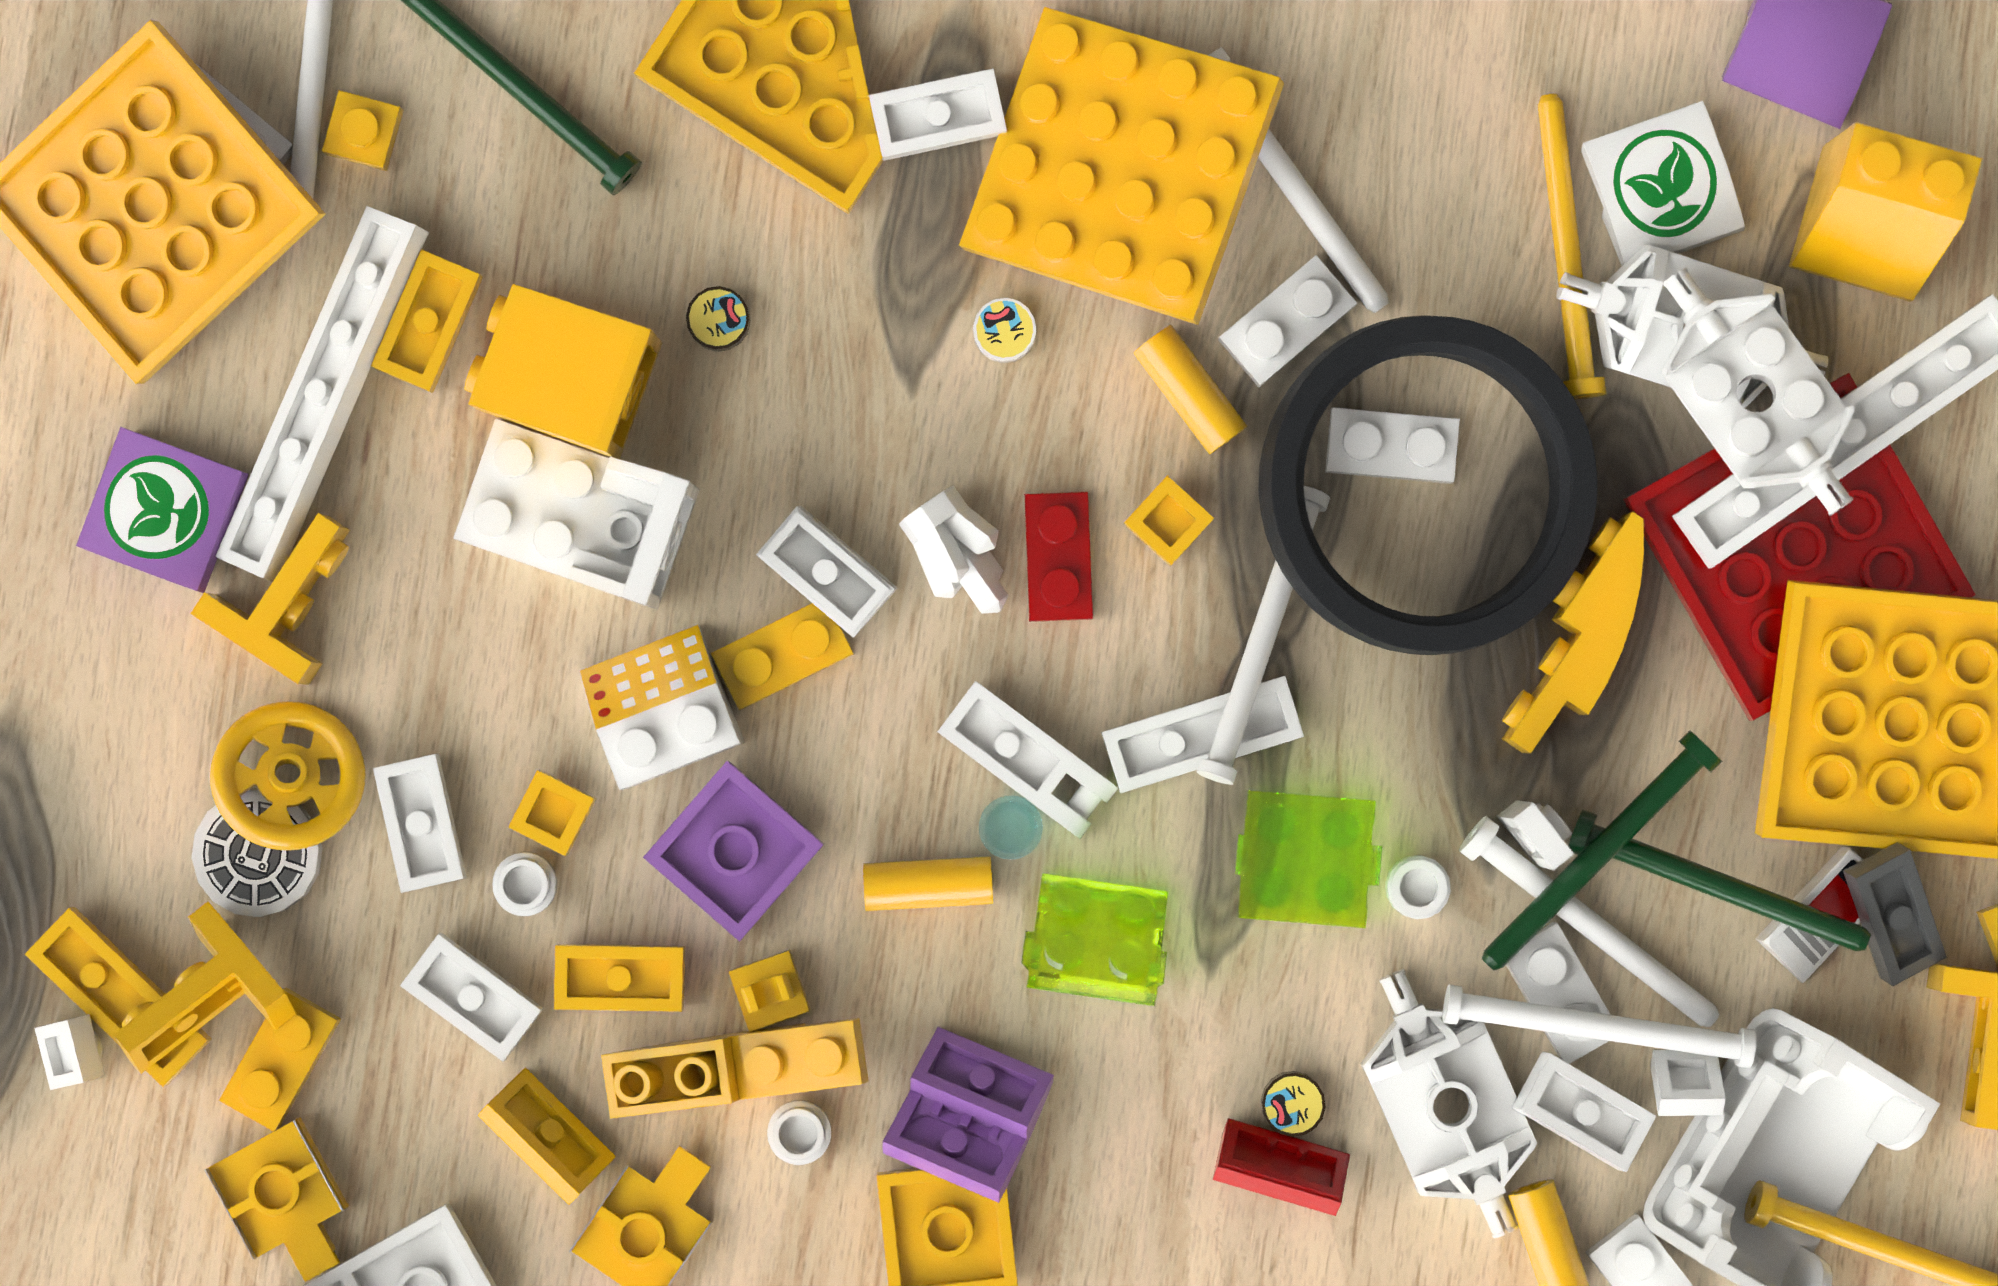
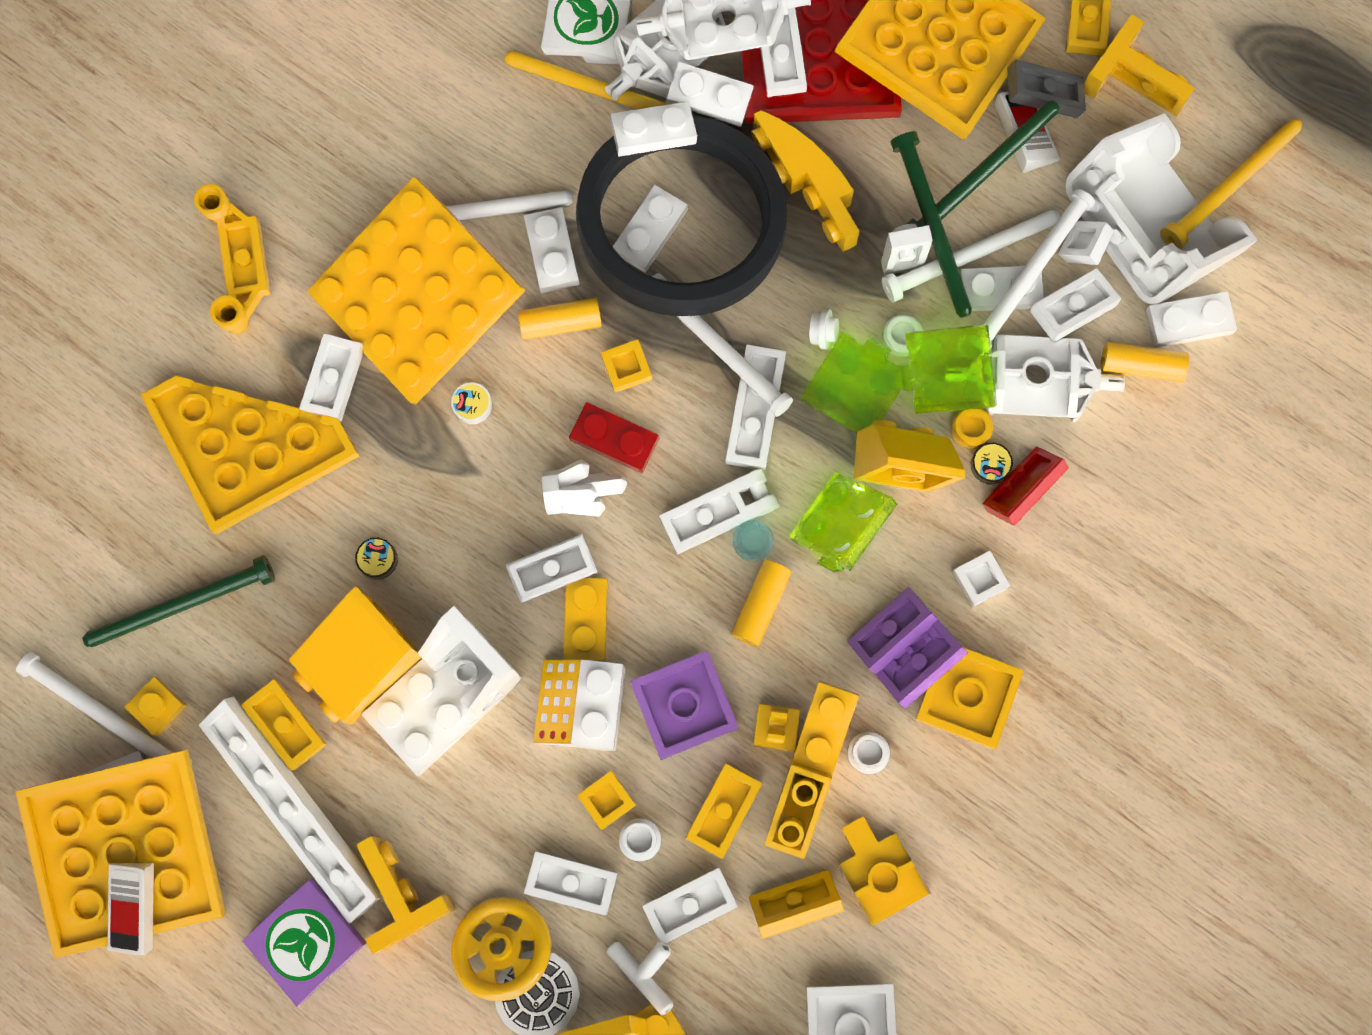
camera: 60 degrees left, 10 degrees down
none -> slope [107,863,154,955]
none -> white piece [607,942,673,1015]
none -> white plate [610,101,697,157]
none -> white plate [666,61,754,127]
none -> white plate [809,309,839,350]
none -> yellow slope [853,420,965,492]
none -> clear neon green piece [900,324,998,414]
none -> yellow tile [951,407,993,449]
none -> white tile [952,551,1011,608]

